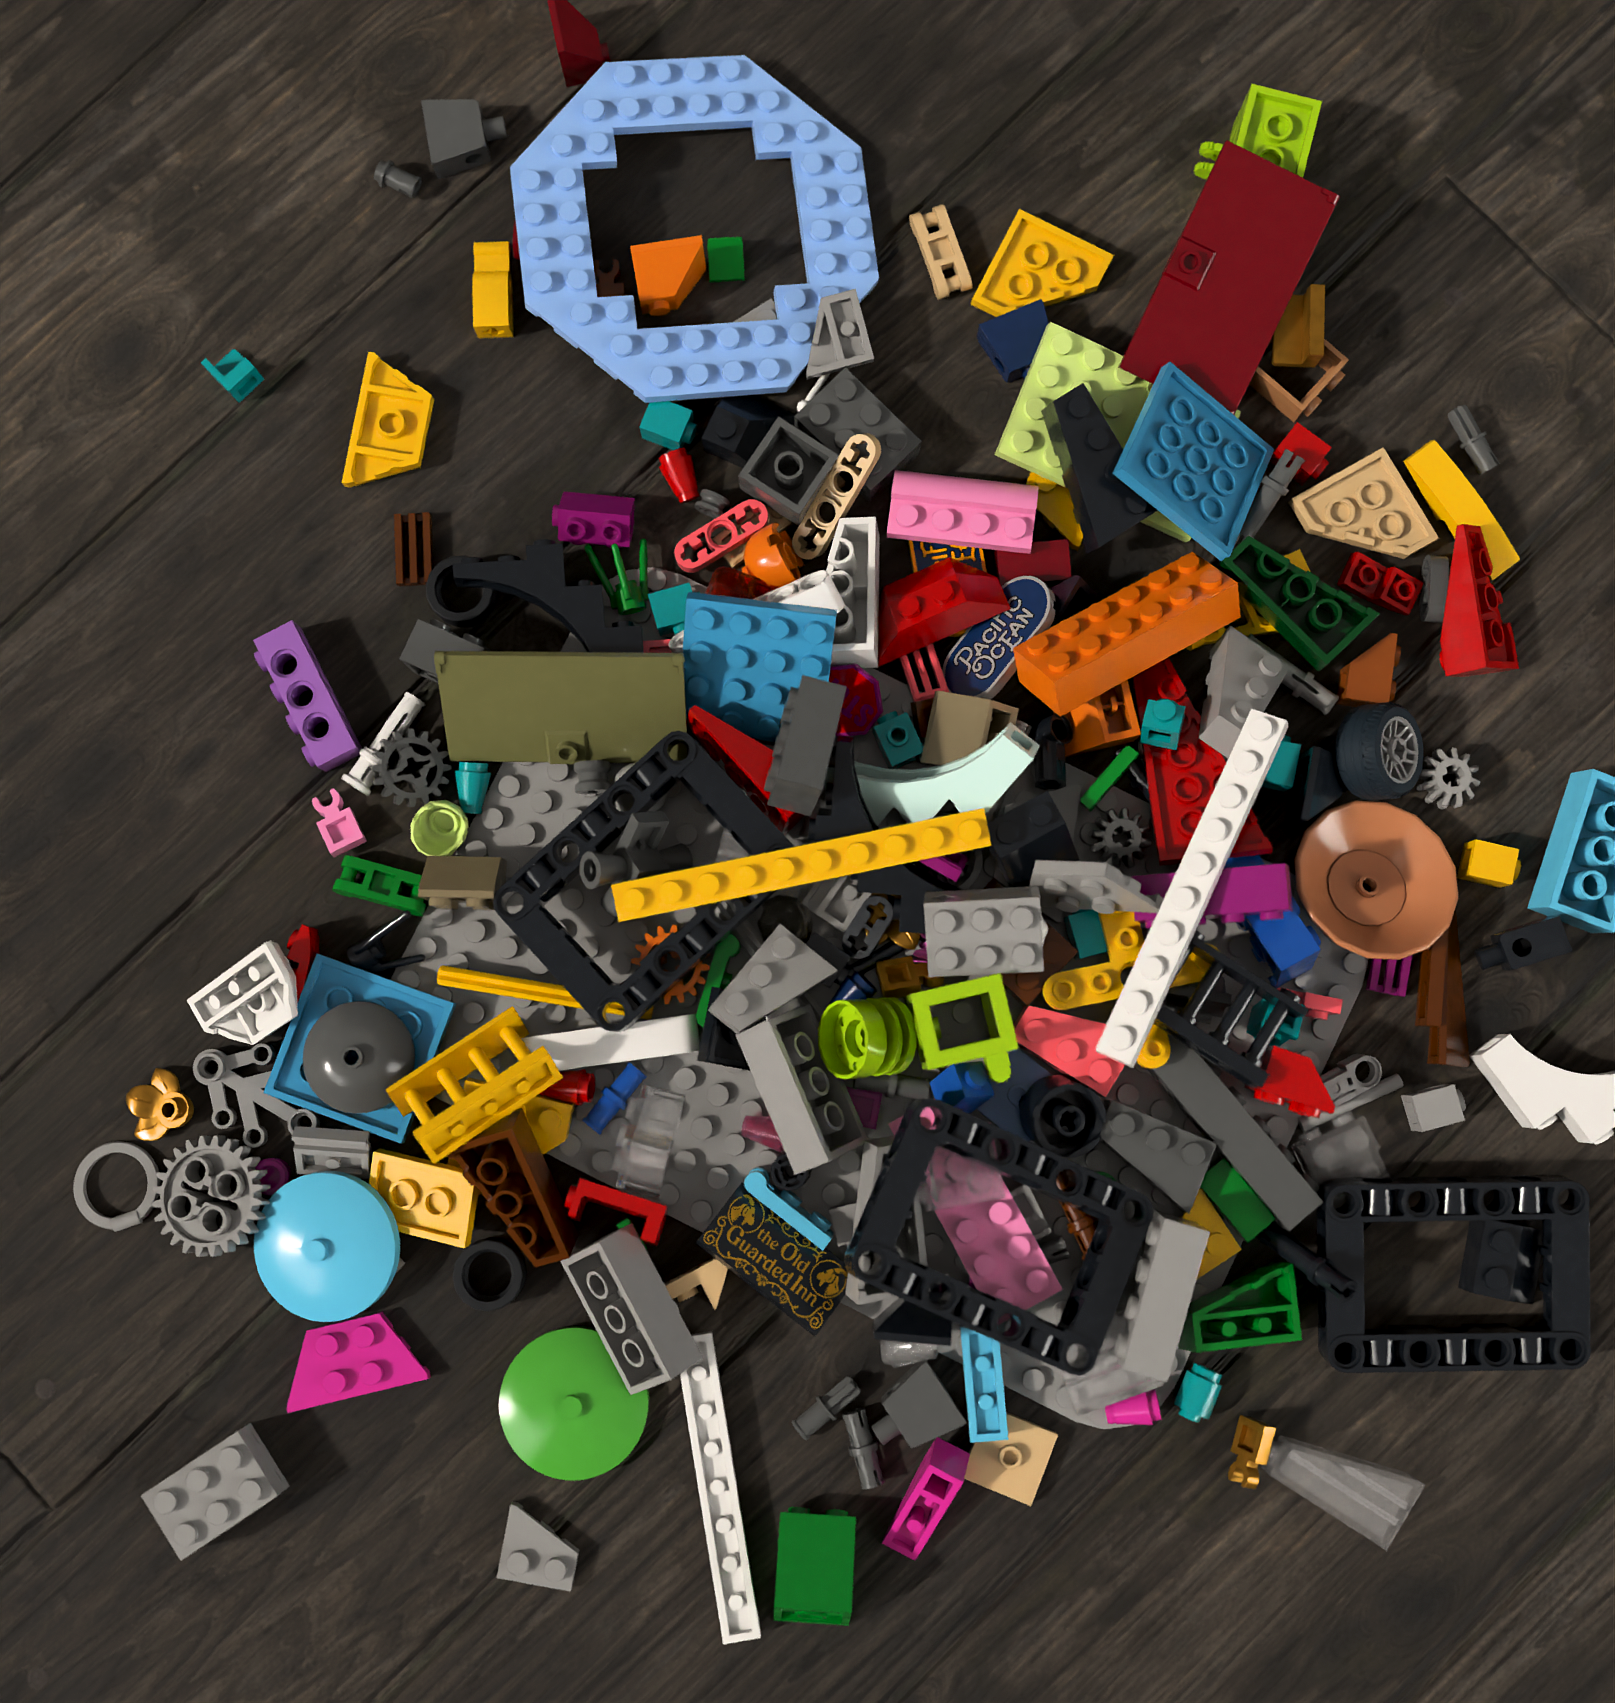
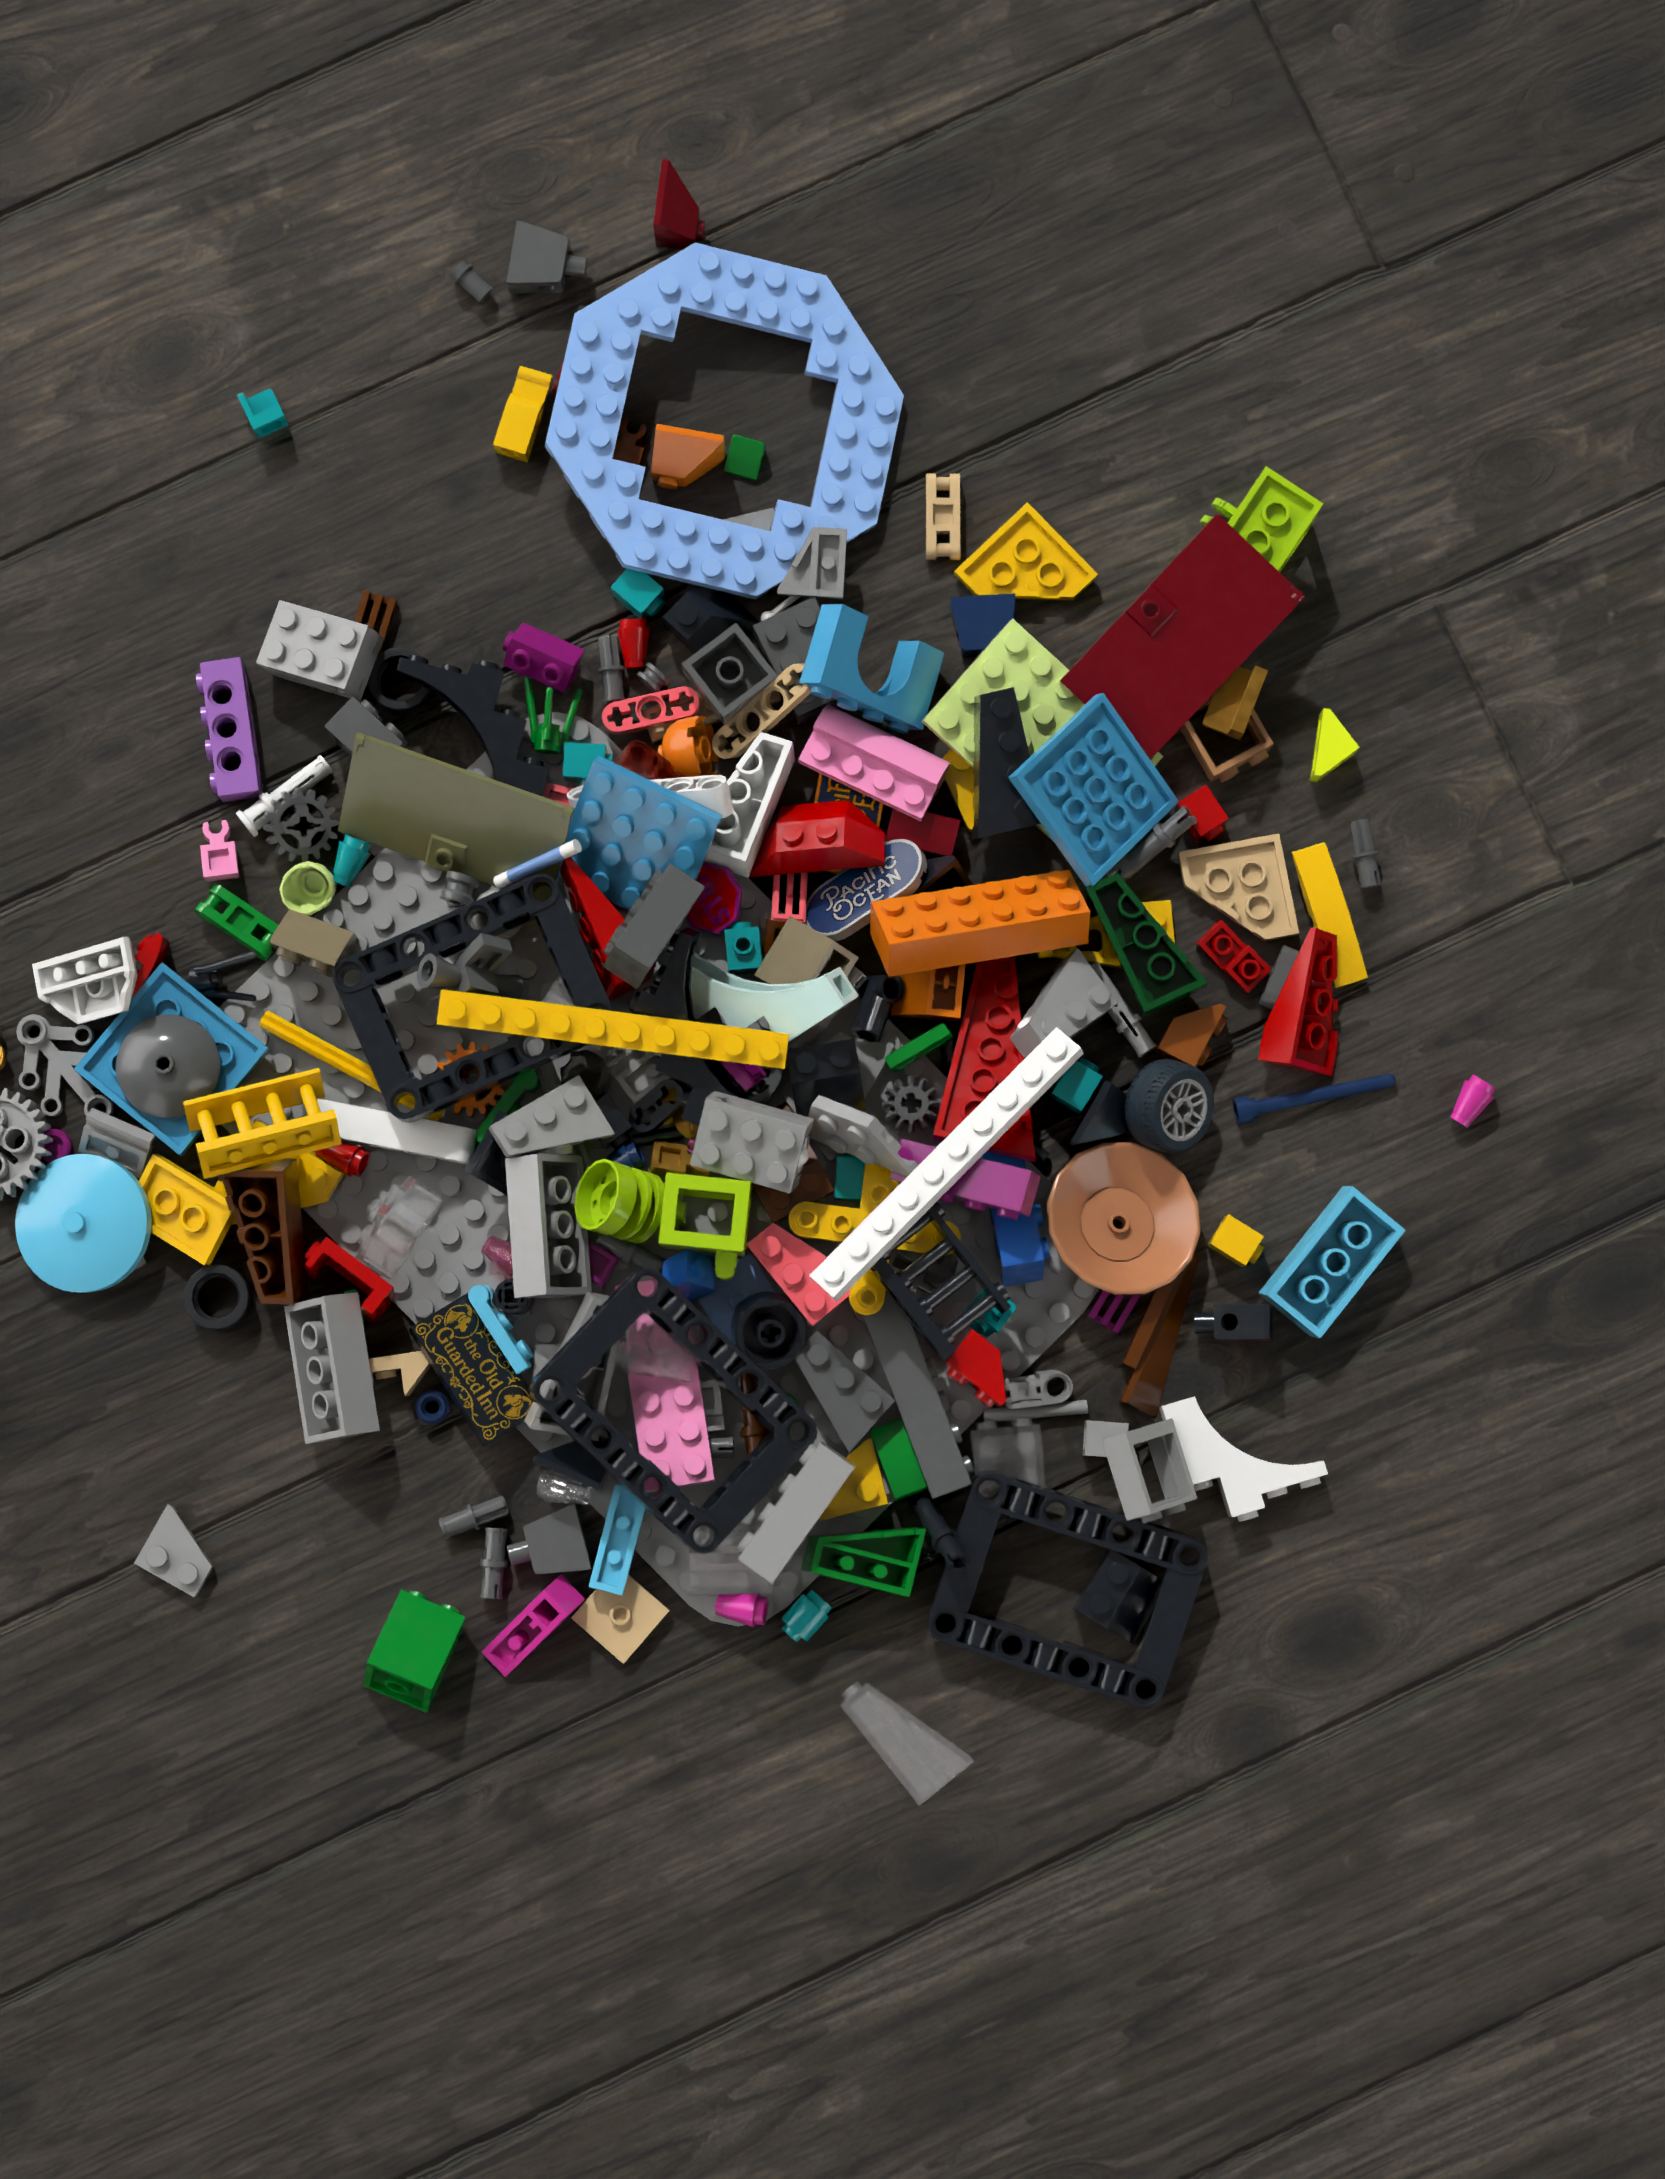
camera: 15 degrees right, 0 degrees up
dark pink wing [287,1312,431,1413] -> none
yellow wing [342,352,434,487] -> none
bright green dish [499,1326,649,1481] -> none
blue pin [582,1062,647,1135] -> none
white plate [680,1331,761,1644] -> none
teal brick [1140,699,1185,750] -> none
pearl gold plate [1228,1415,1276,1489] -> none
coral plate [1278,987,1343,1020] -> none
light grey gear [1416,747,1481,809] -> none
none -> light grey piece [256,600,384,701]
none -> dark blue plate [415,1390,450,1425]
none -> medium blue bar [493,839,582,889]
none -> dark grey axle [598,634,625,704]
none -> dark azure arch [799,604,945,734]
none -> light grey window [1102,1418,1198,1524]
none -> dark blue piece [1232,1074,1396,1125]
none -> neon yellow slope [1310,708,1360,782]

